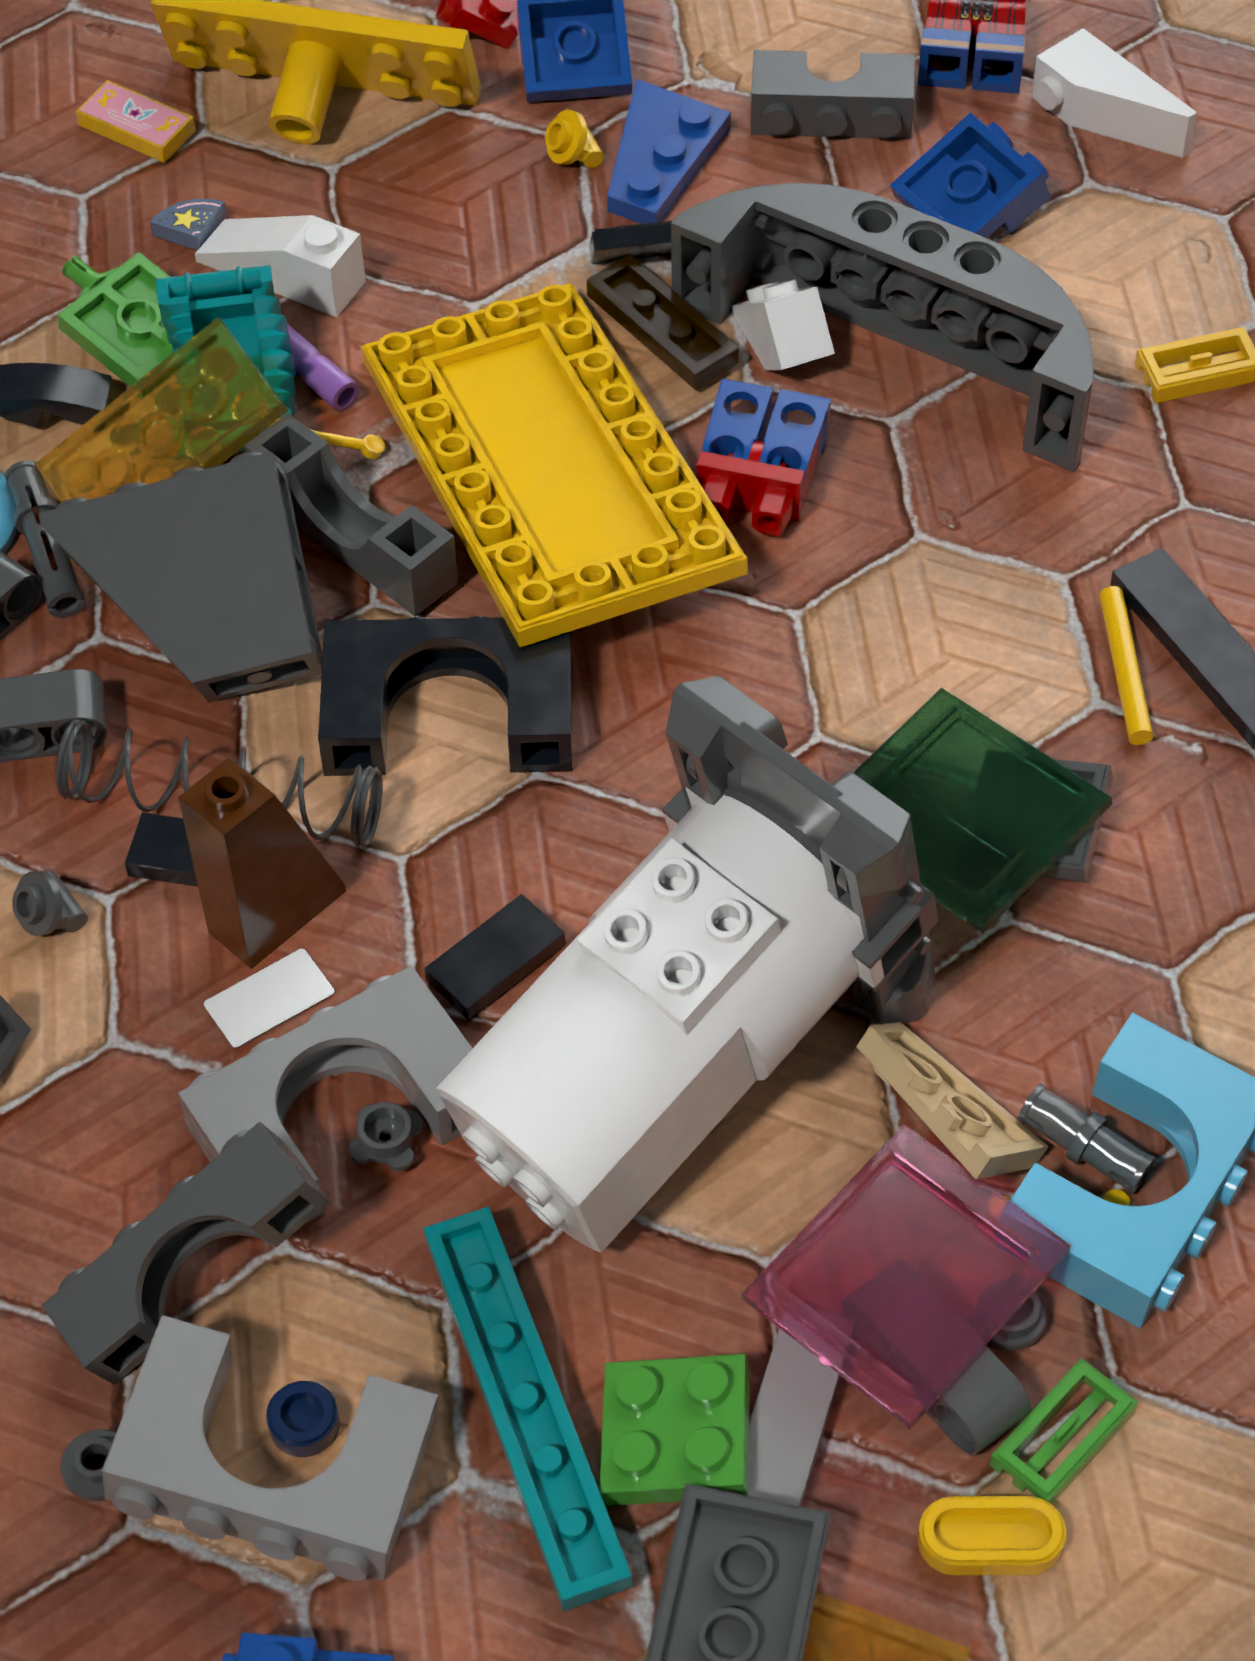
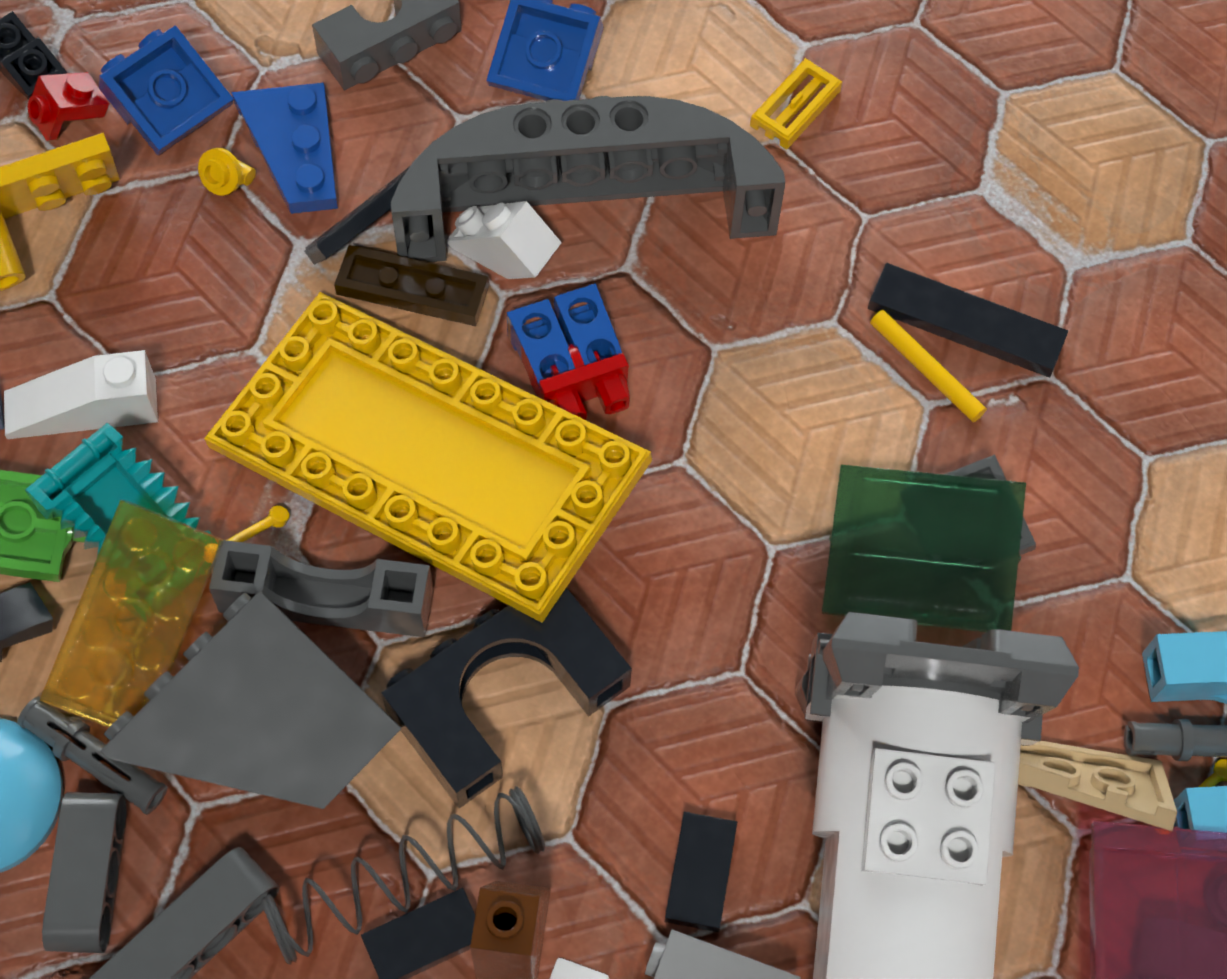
camera: 40 degrees left, 10 degrees up
medium lavender piece [287,323,360,411] -> none

